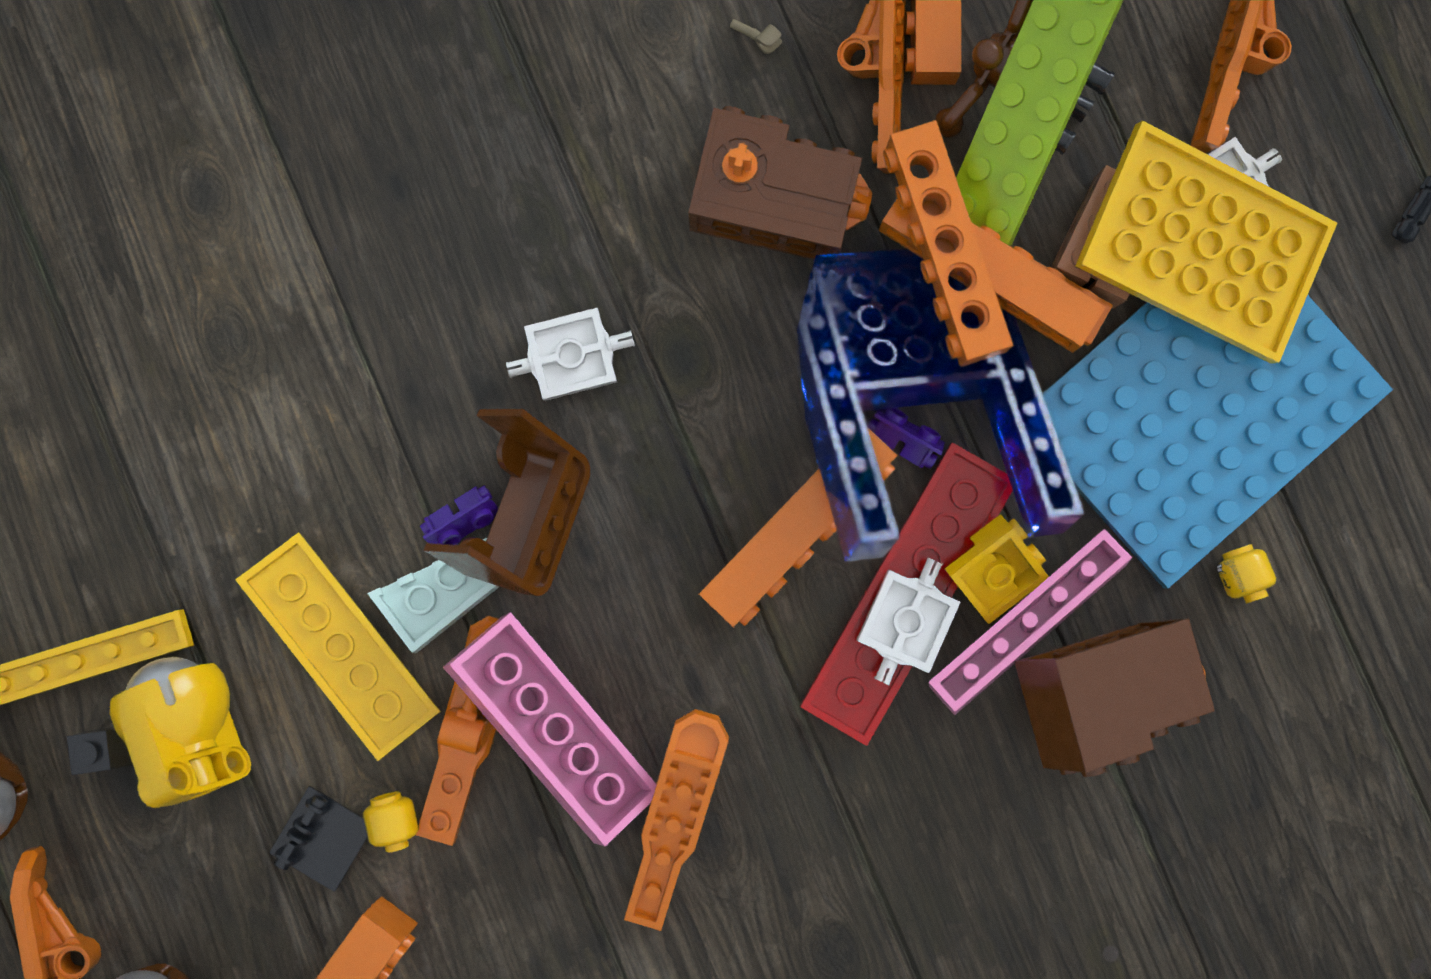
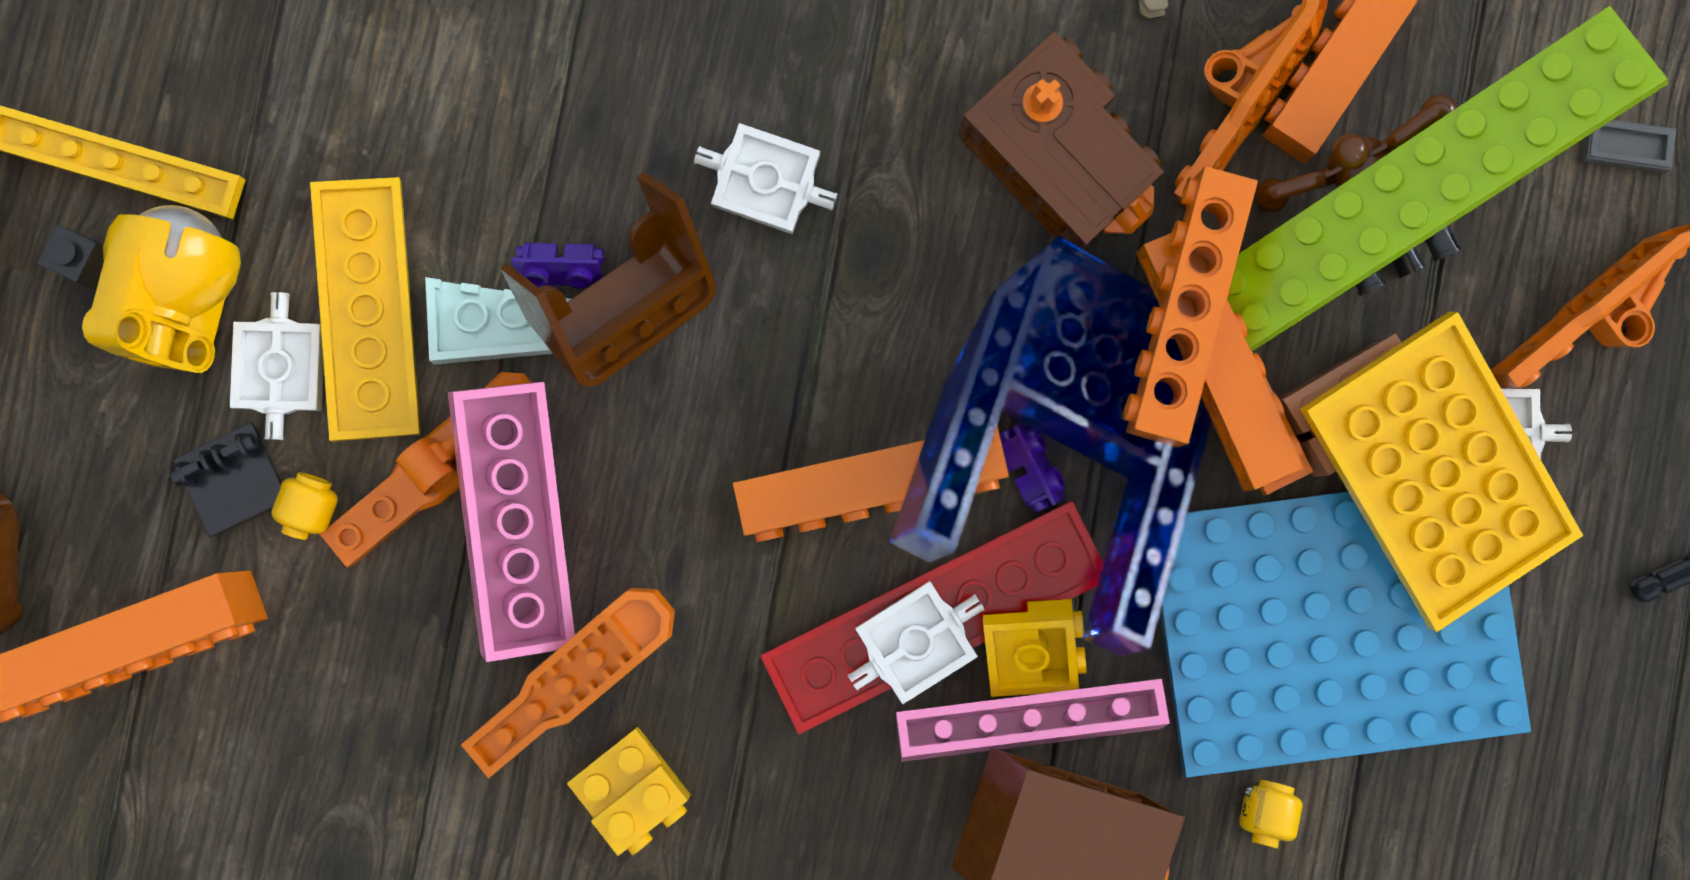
camera: 30 degrees right, 0 degrees up
none -> white plate [230,292,324,440]
none -> yellow plate [567,727,691,856]

